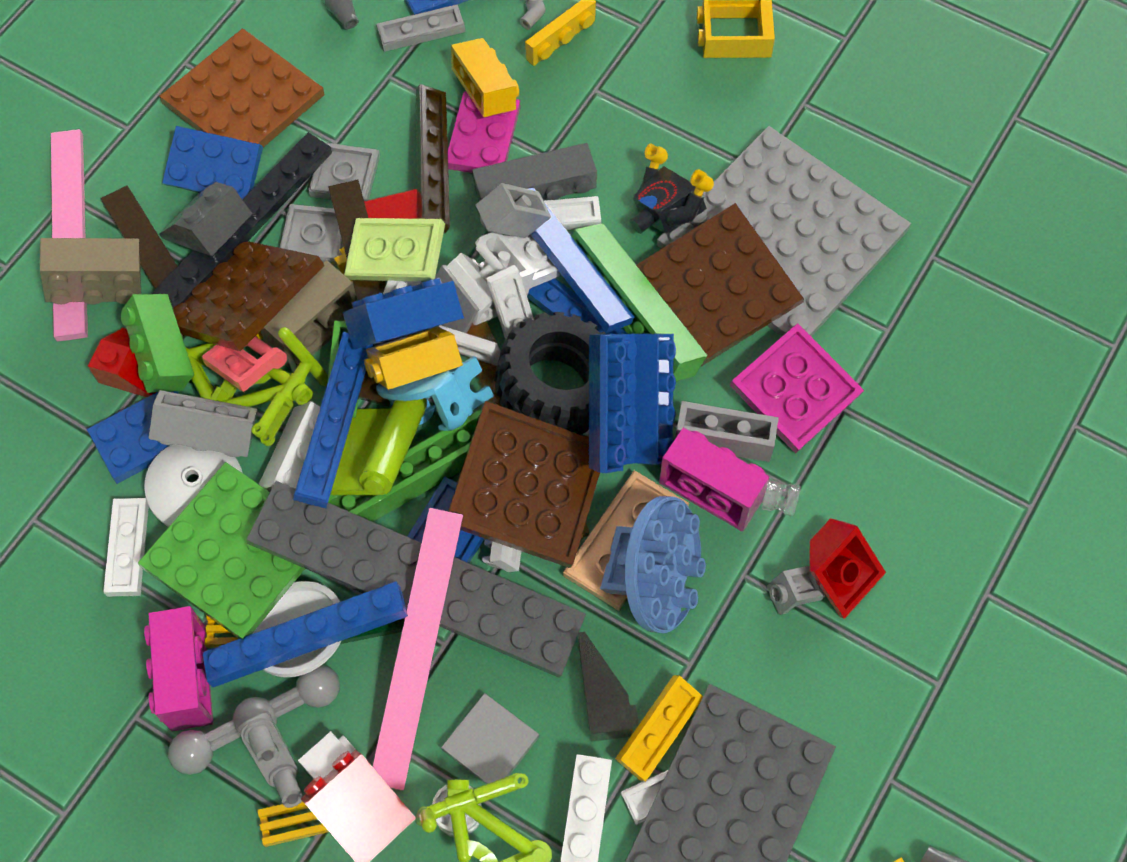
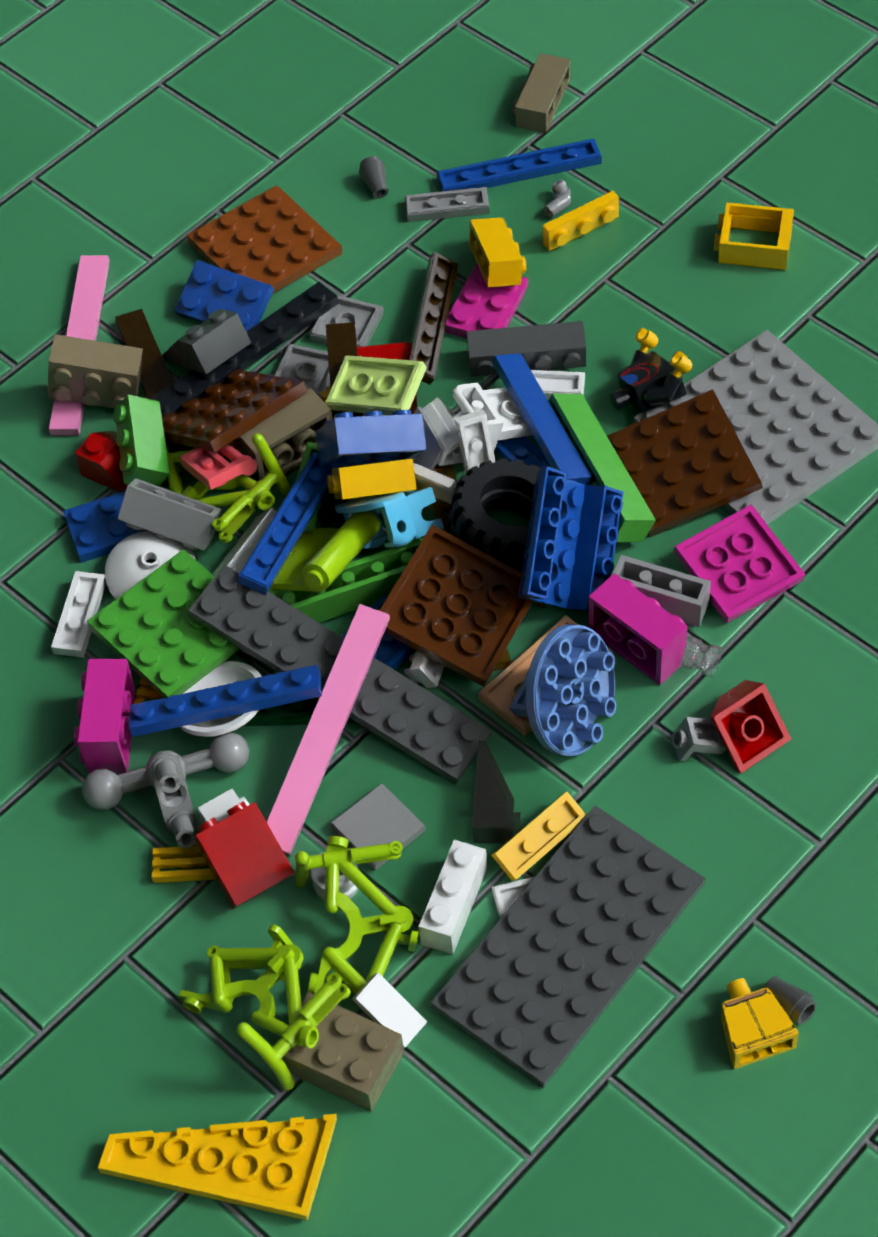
camera: 15 degrees right, 10 degrees down
light grey brick [476,183,551,238] -> none

